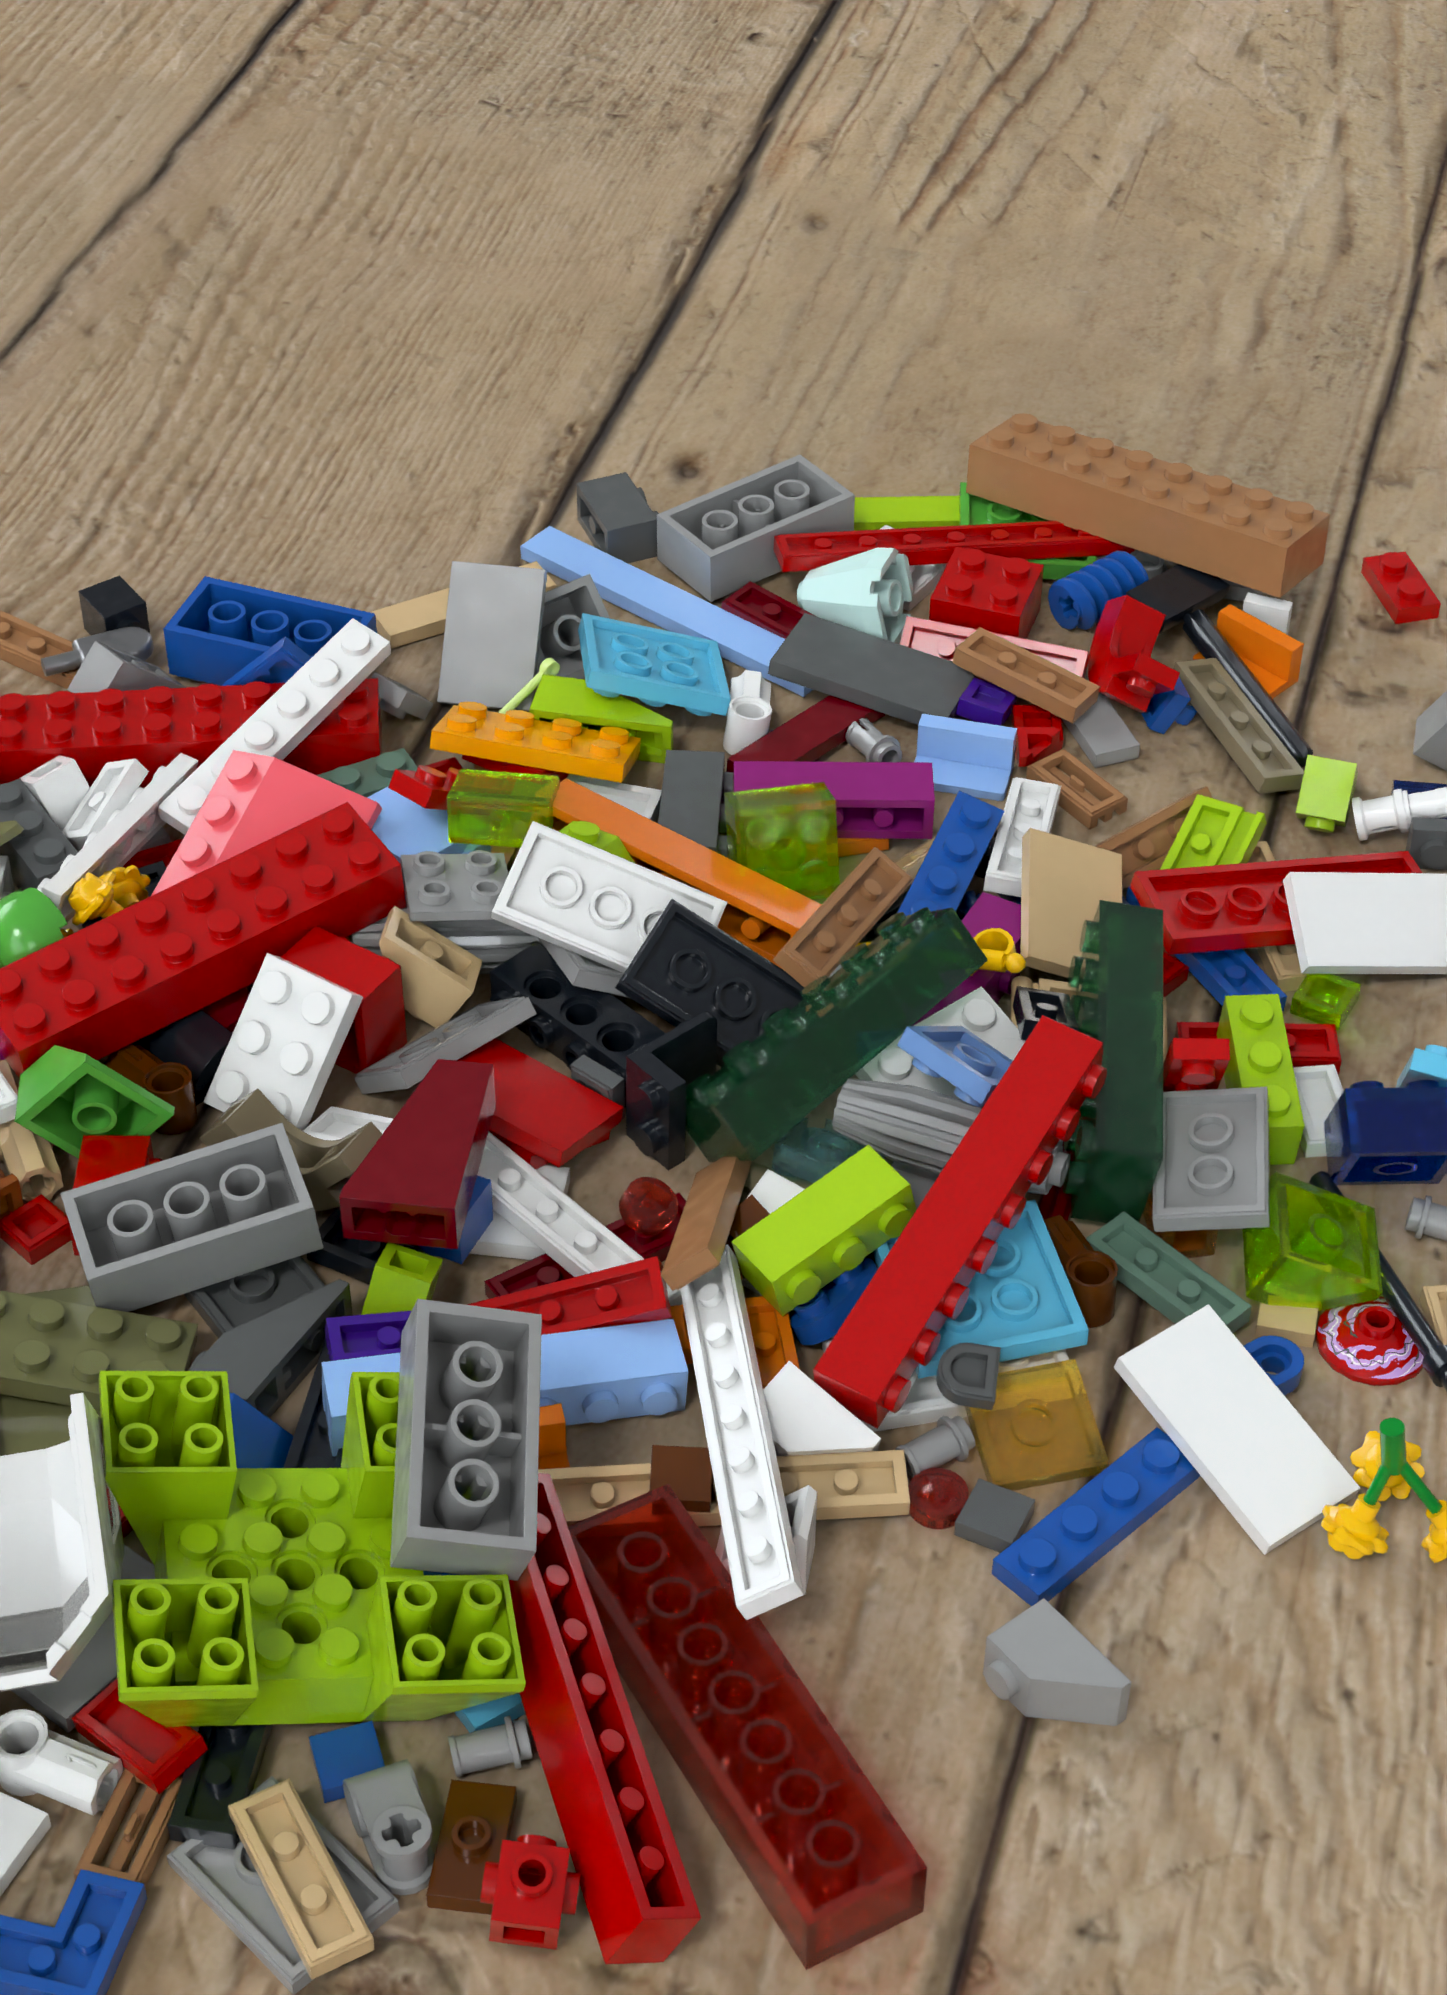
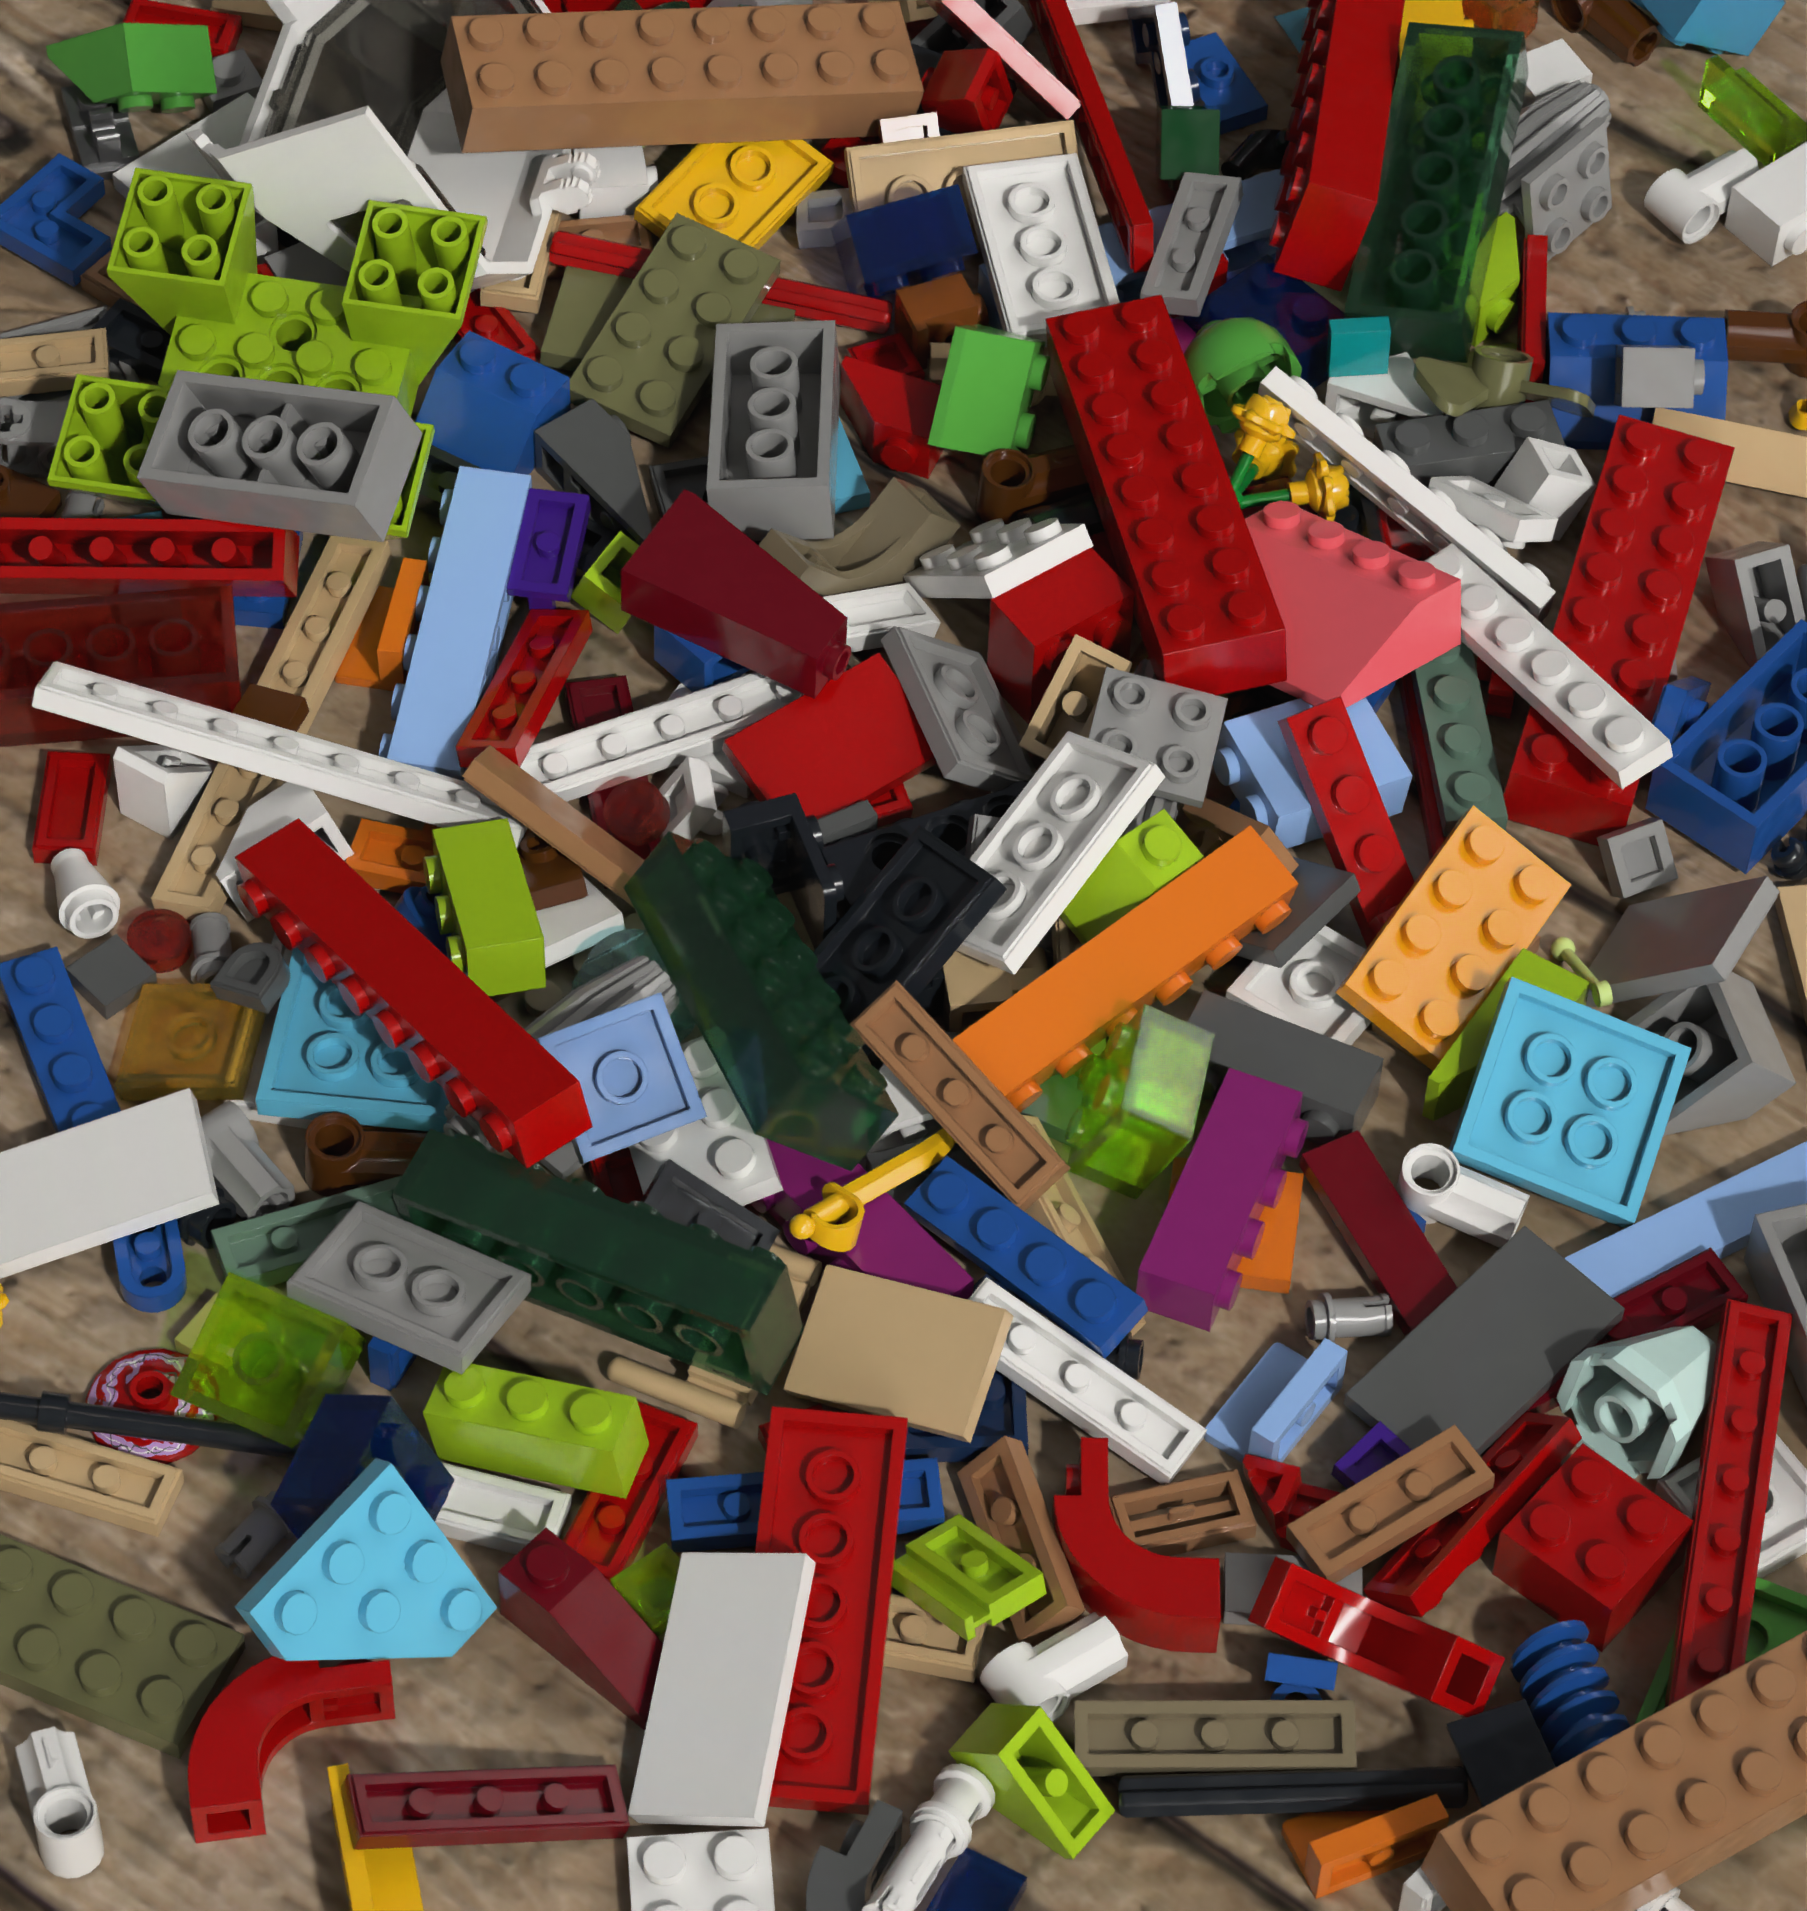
camera: 110 degrees right, 10 degrees up
clear neon green panel [447,769,560,848] -> none
red plate [1153,1038,1230,1112] -> none
none -> red tile [32,751,112,866]
none -> white cone [50,848,120,939]
none -> light grey piece [201,1100,295,1221]
none -> dark red slope [498,1528,663,1731]
none -> white tile [656,756,729,847]
none -> white piece [980,1612,1128,1723]
none -> red arch [1052,1437,1221,1653]

